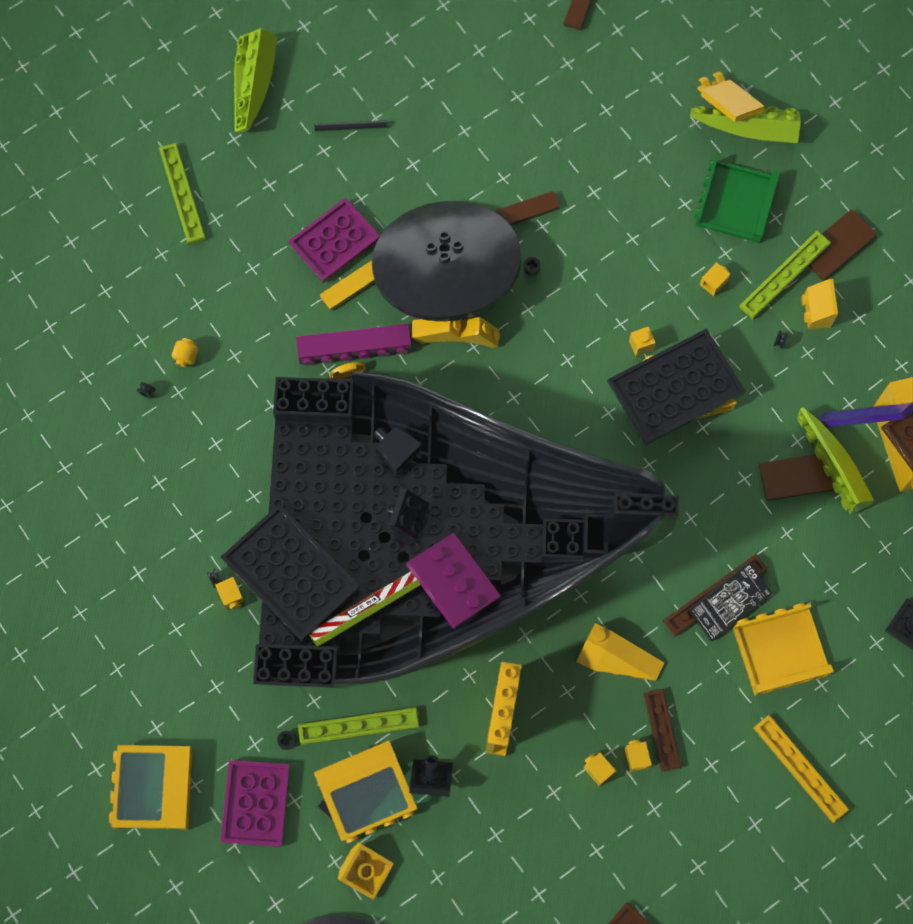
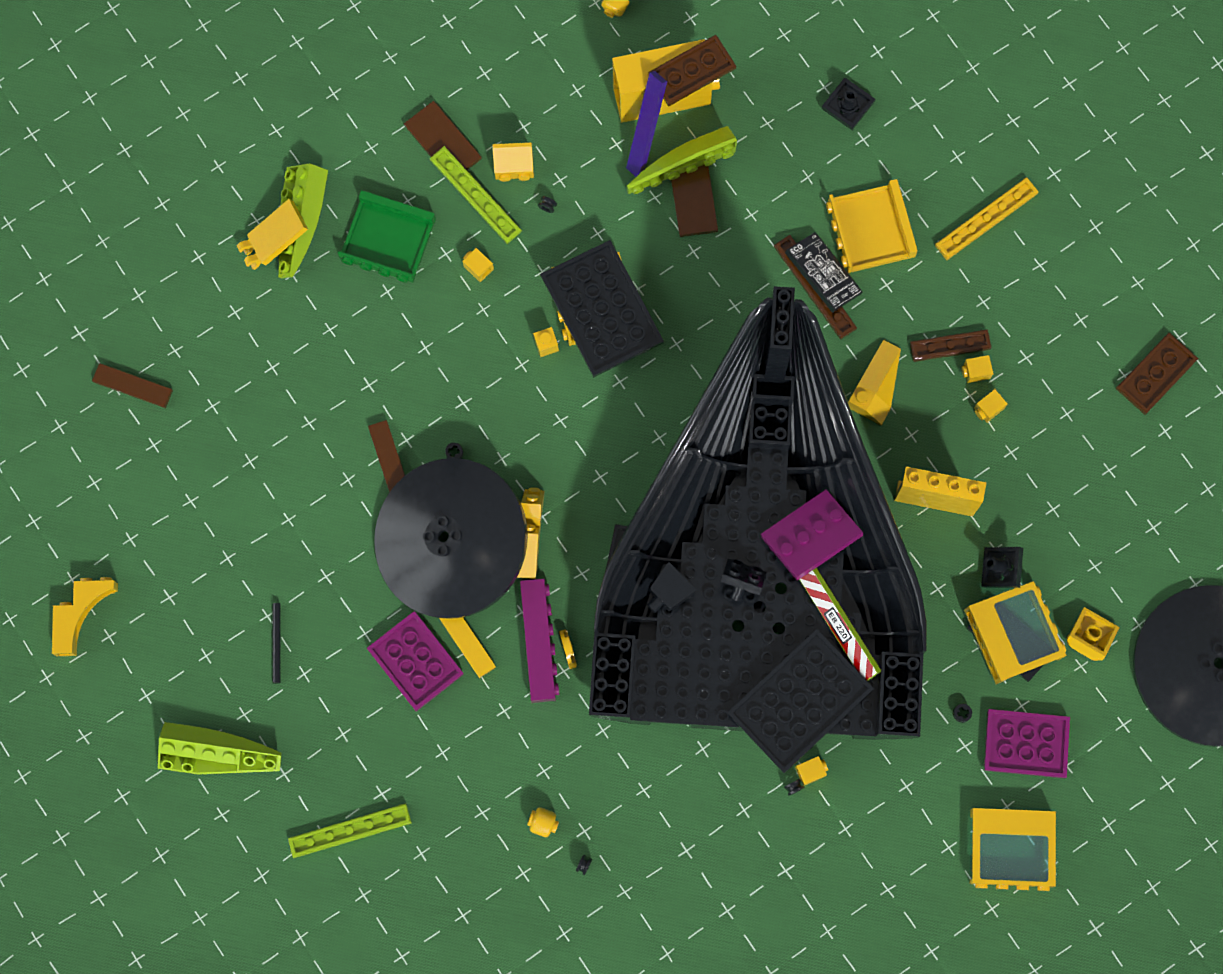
camera: 85 degrees left, 5 degrees up
lime tile [298,707,420,745] -> none

